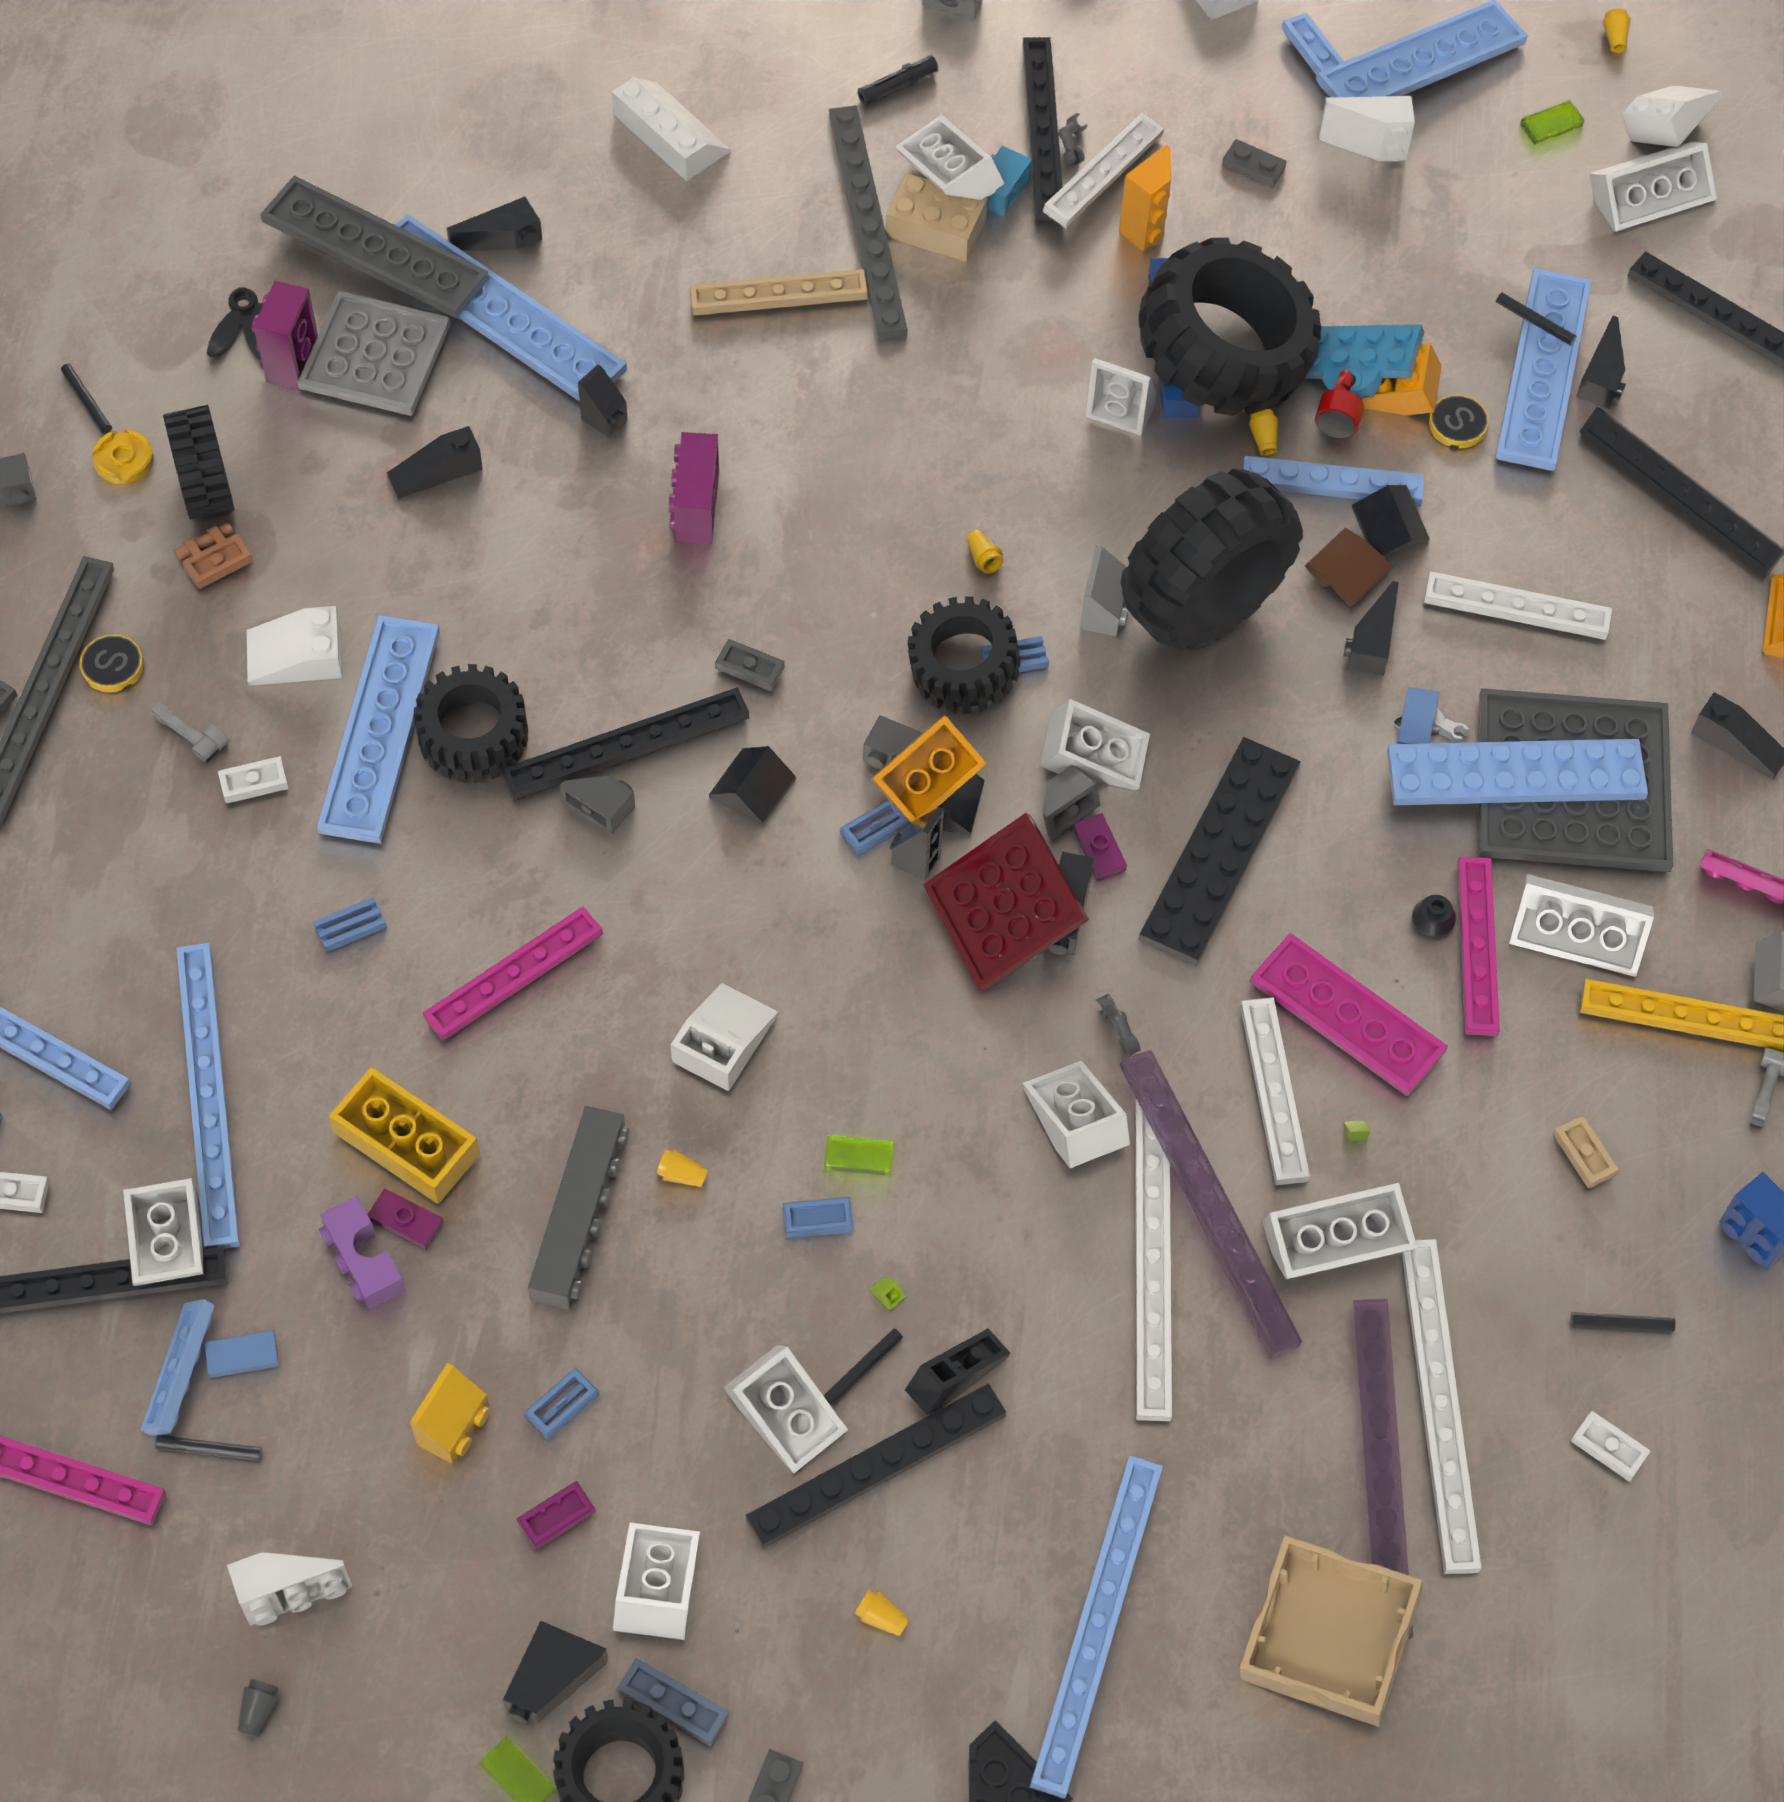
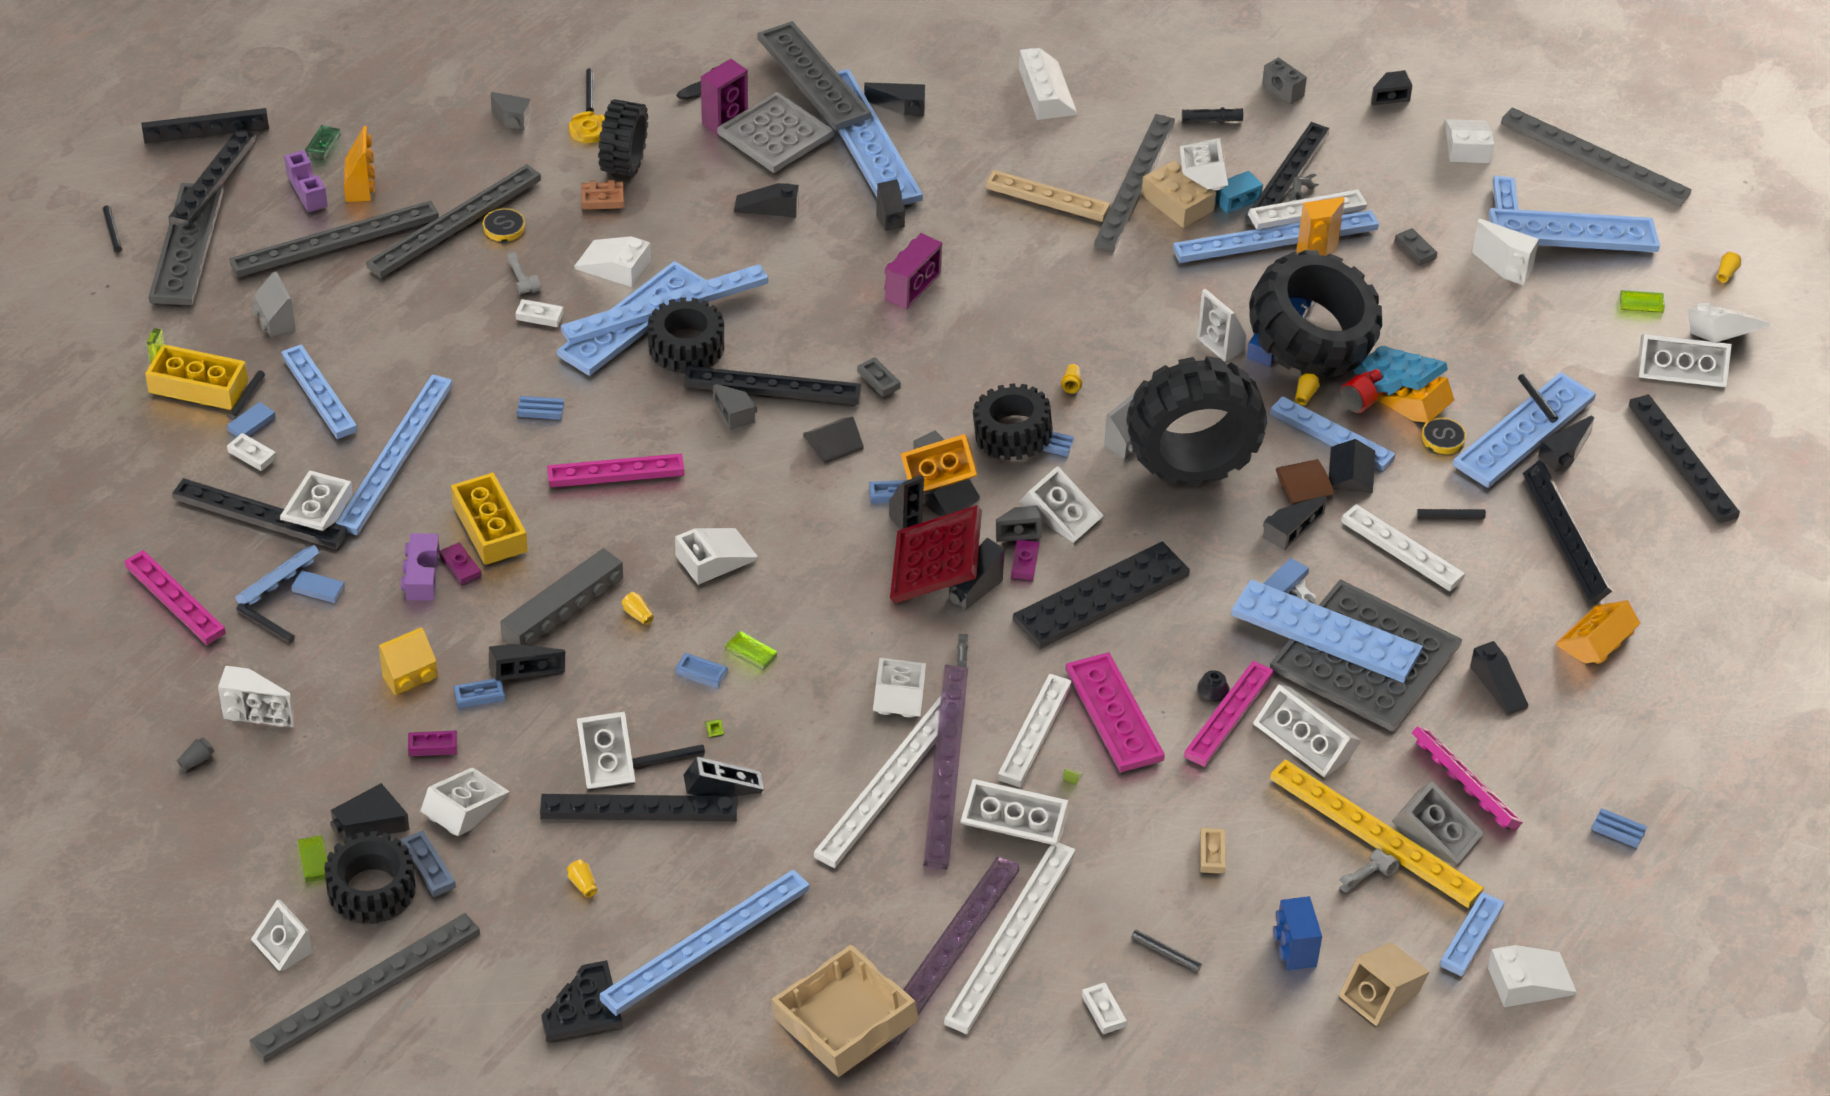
camera: 30 degrees right, 15 degrees down
none -> black slope [489,644,566,681]
none -> light blue plate [561,264,768,345]
none -> light blue plate [1173,210,1379,263]
none -> black bar [1417,509,1486,518]

